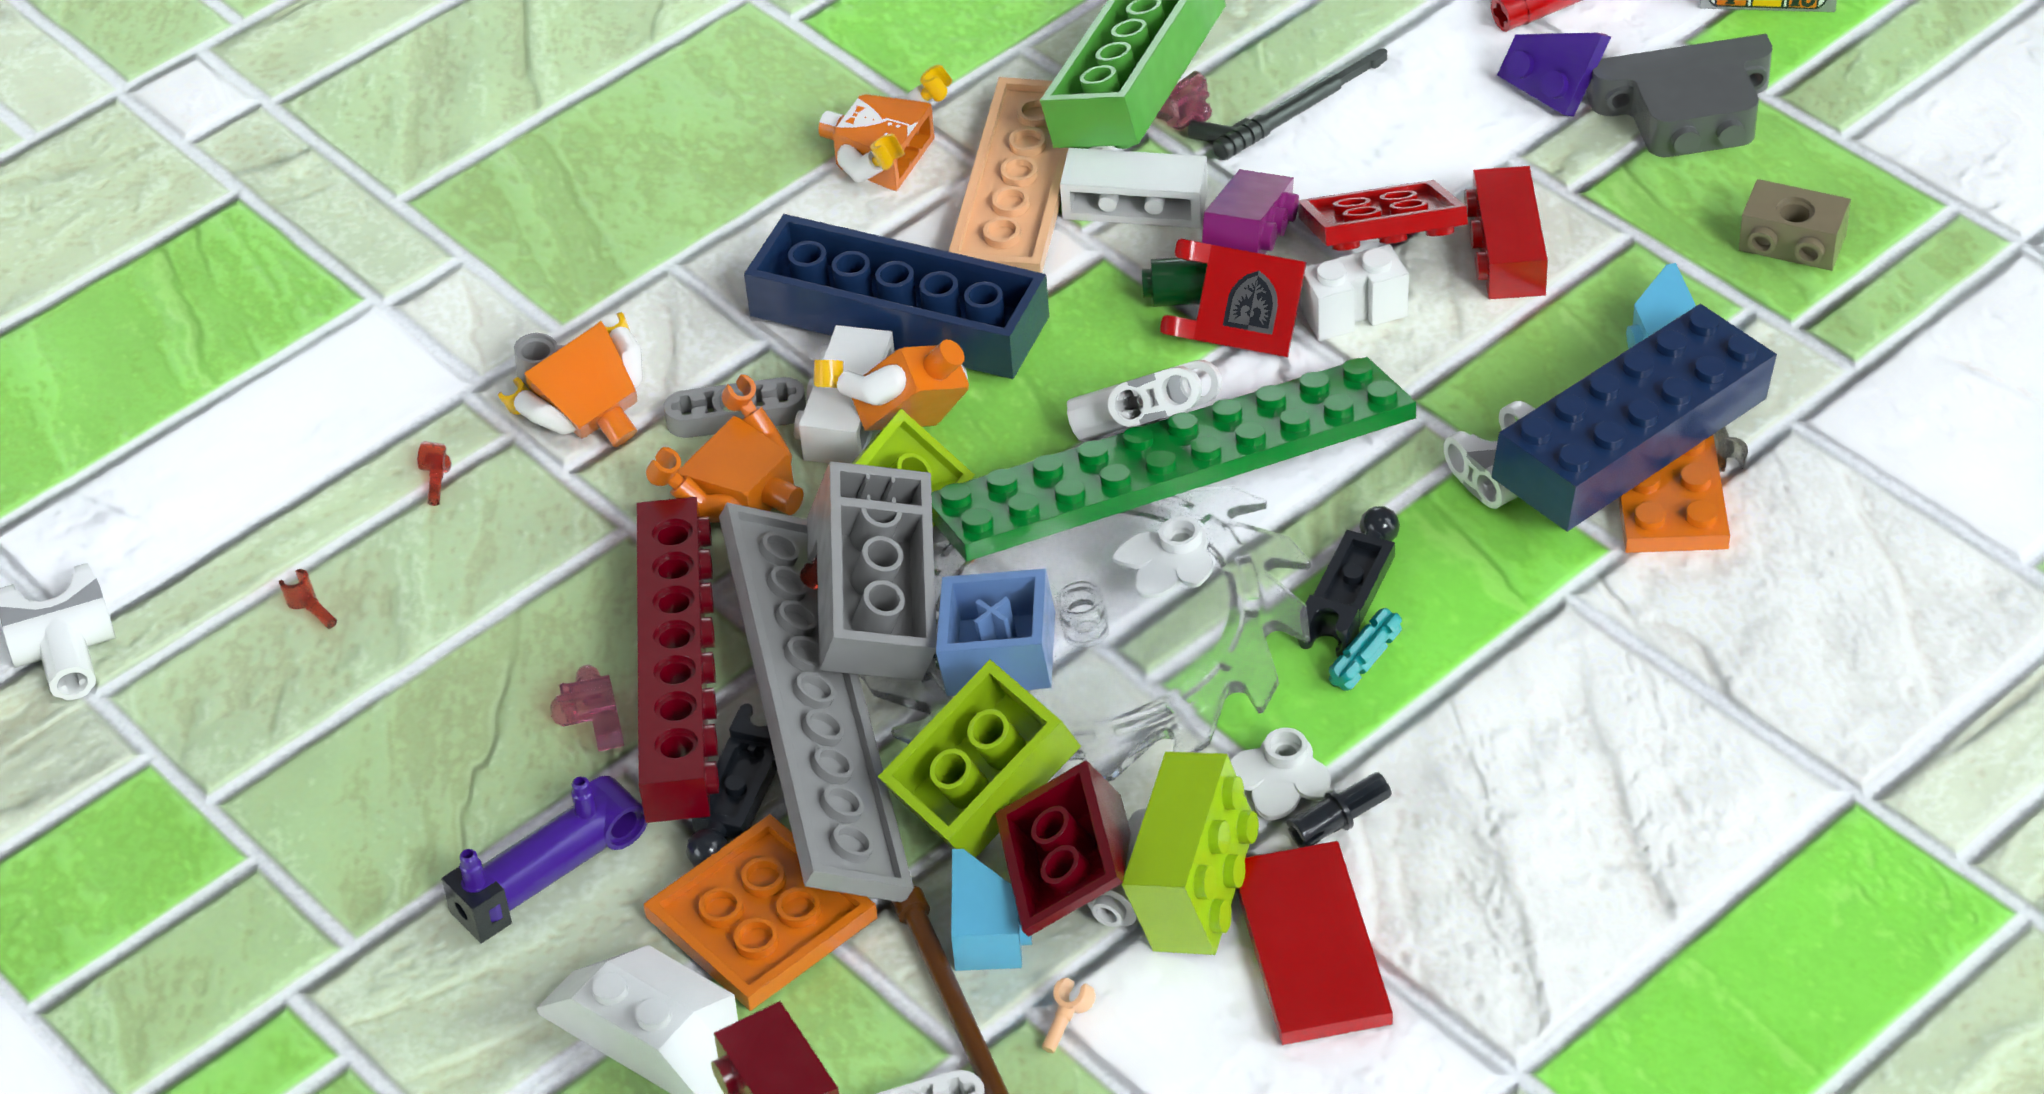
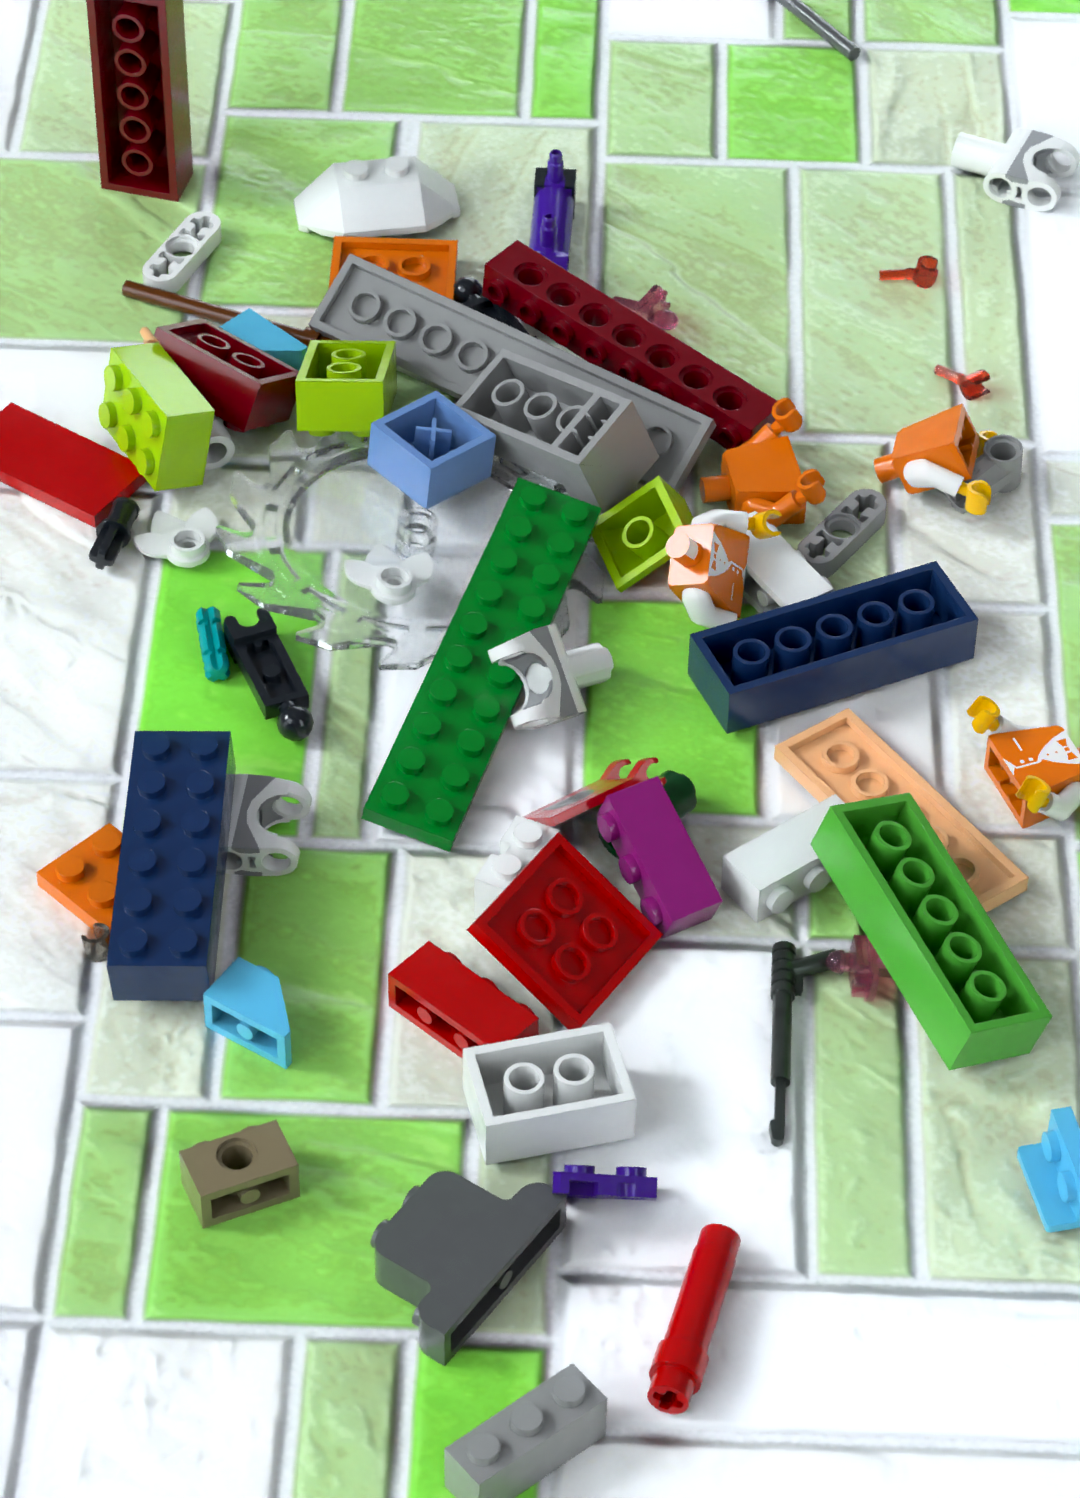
camera: 130 degrees right, 0 degrees up
none -> white brick [463,1022,637,1165]

